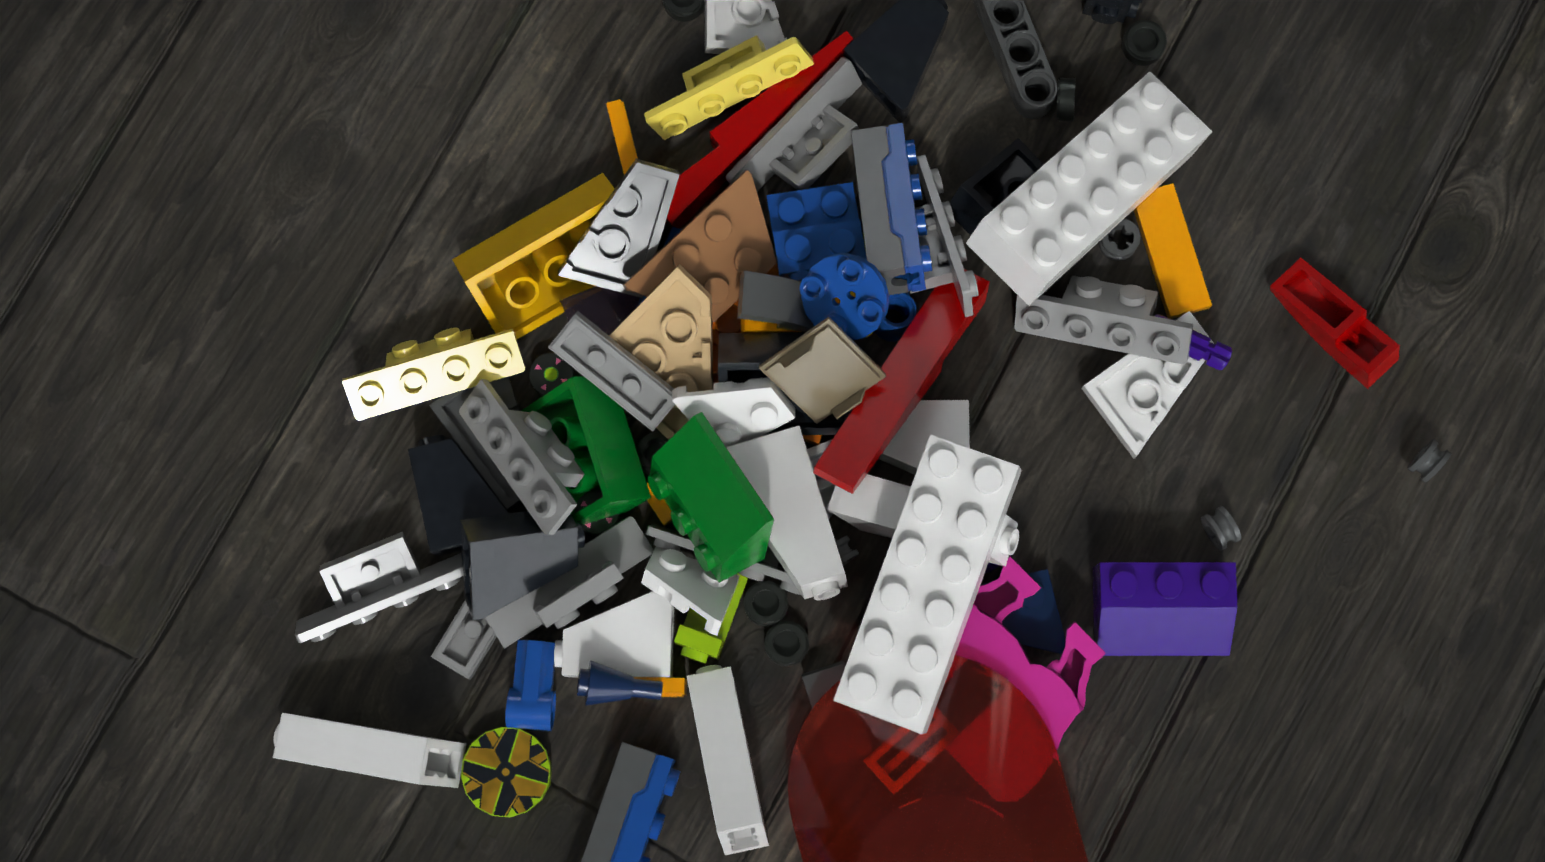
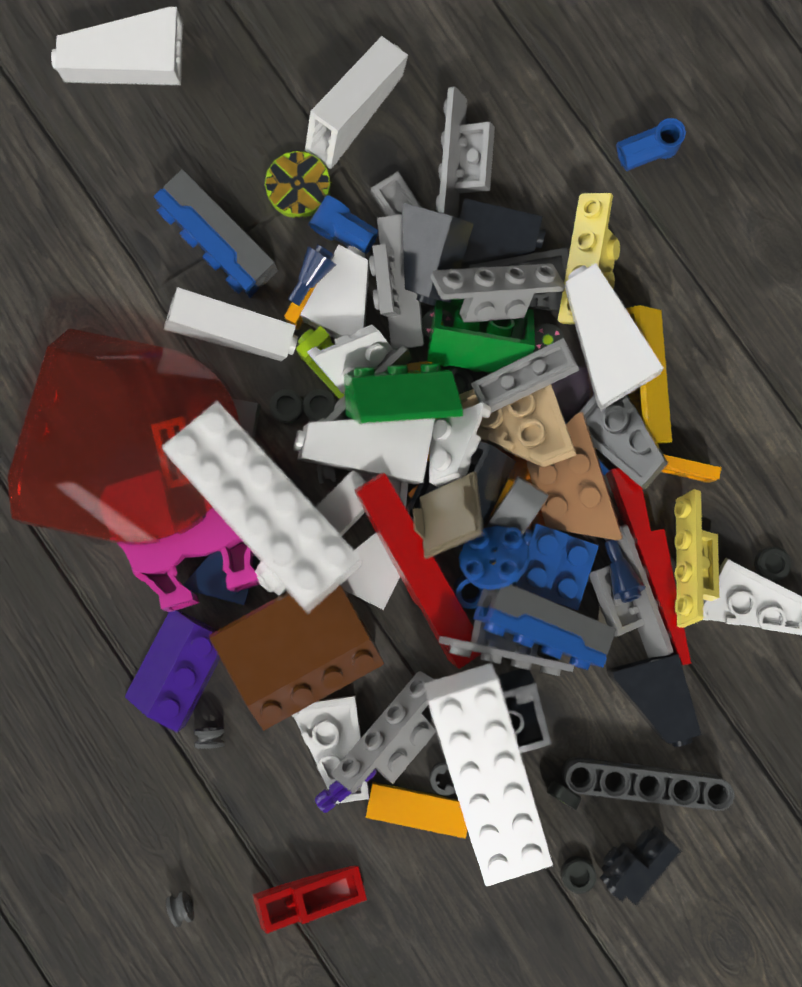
camera: 115 degrees right, 5 degrees up
none -> reddish brown slope [209,584,384,731]
none -> white slope [565,263,663,410]
none -> dark blue cone [604,540,646,603]
none -> blue piece [616,118,686,171]

